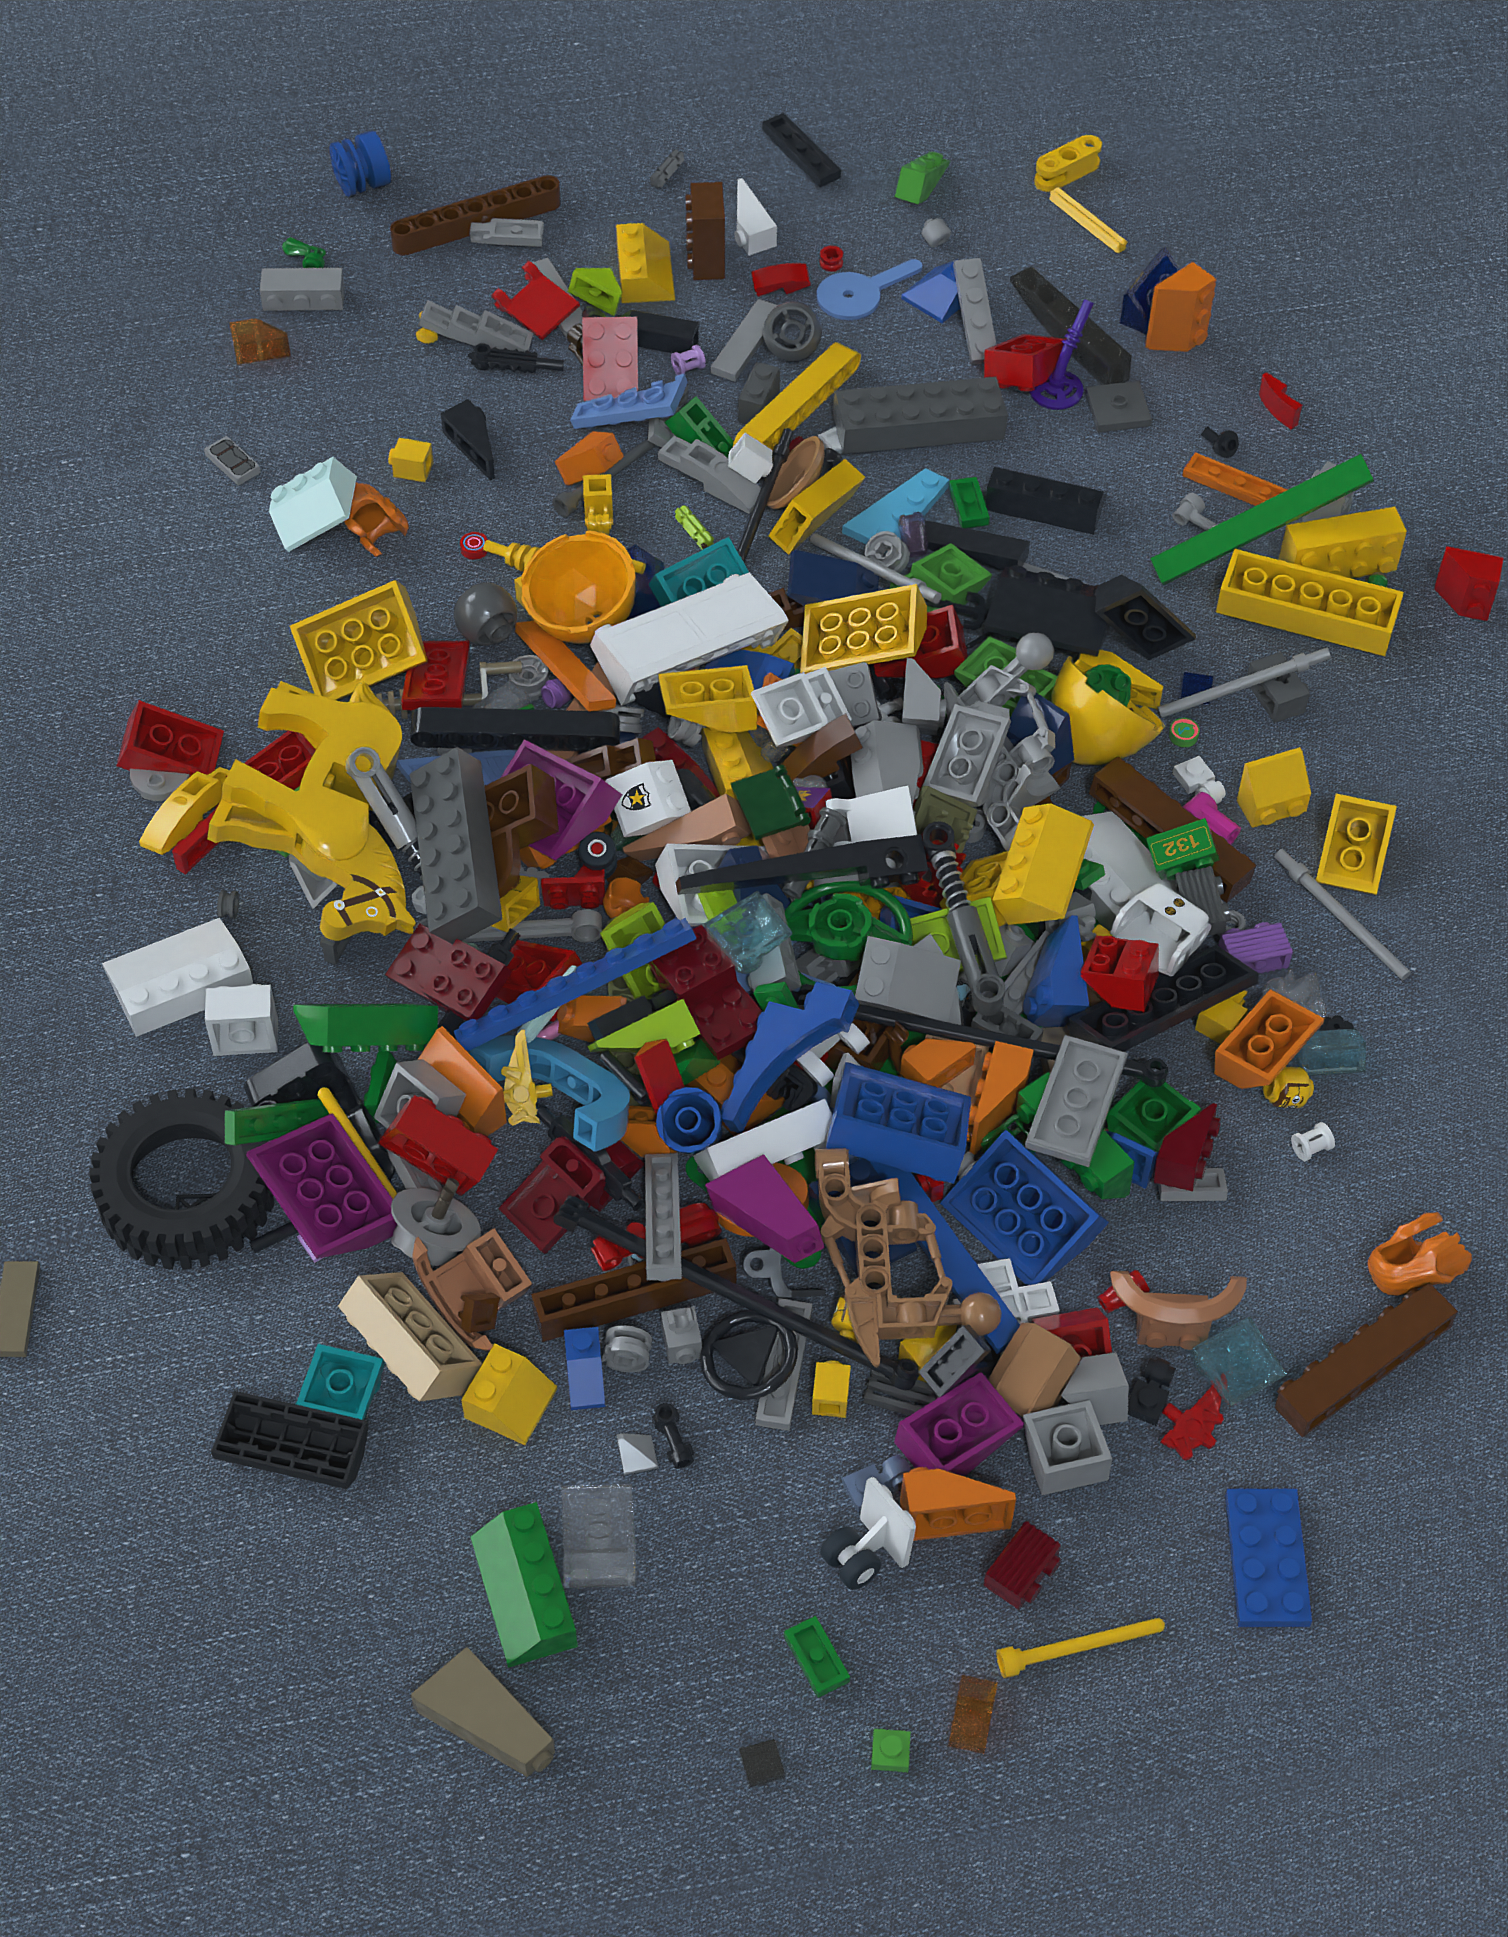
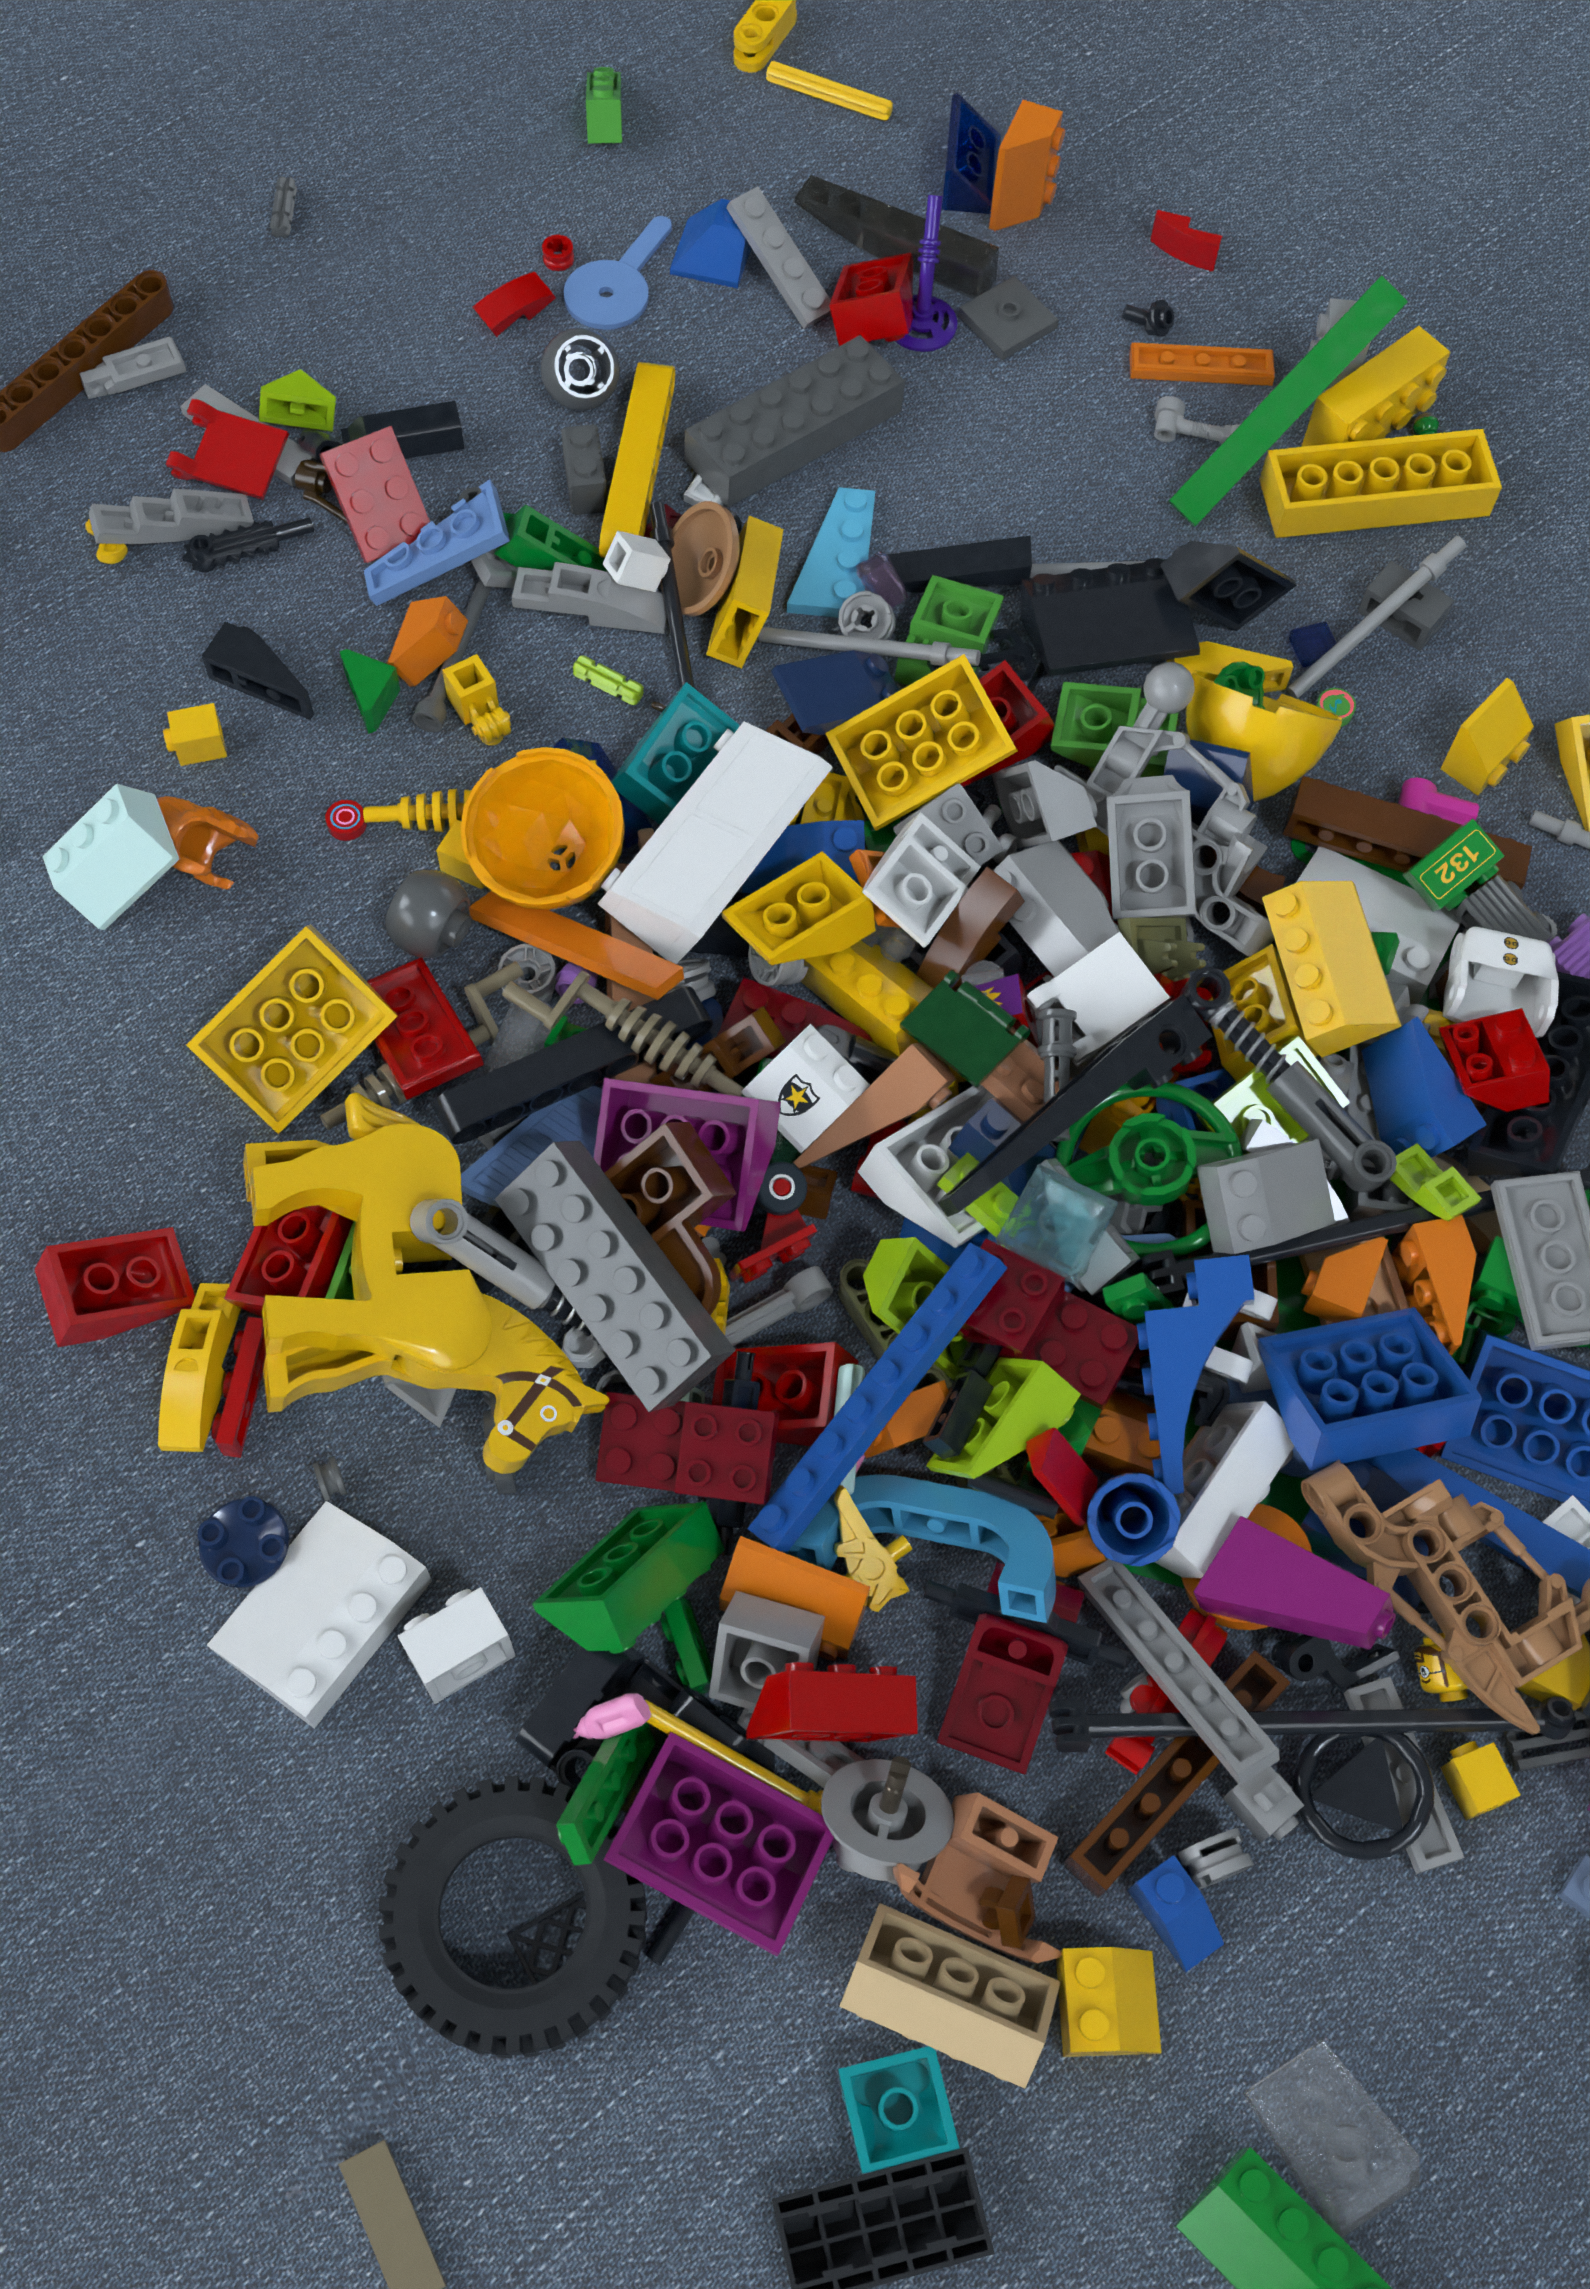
camera: 30 degrees left, 10 degrees up
light grey plate [130,768,190,801] -> none
orange hair [603,877,649,919] -> none
yellow slope [616,223,675,303] -> none
light grey slope [617,1433,658,1475] -> none
black bar [652,1403,694,1469] -> none
lavender bush [671,345,706,375] -> none
reddish brown brick [685,182,725,280] -> none
light grey tile [711,299,778,382] -> none
white slope [735,178,777,256] -> none
black plate [762,113,841,187] -> none
reddish brown piece [883,1021,909,1078] -> none
light grey piece [921,218,951,248] -> none
green plate [949,477,990,528] -> none
black slope [985,467,1107,535] -> none
white plate [1173,756,1226,804] -> none
red slope [1434,546,1504,621] -> none
none -> dark blue dish [197,1496,289,1588]
none -> green slope [339,649,401,734]
none -> dark tan piece [502,970,744,1097]
none -> bright pink piece [573,1693,651,1739]
none -> lime slope [1389,1143,1482,1222]

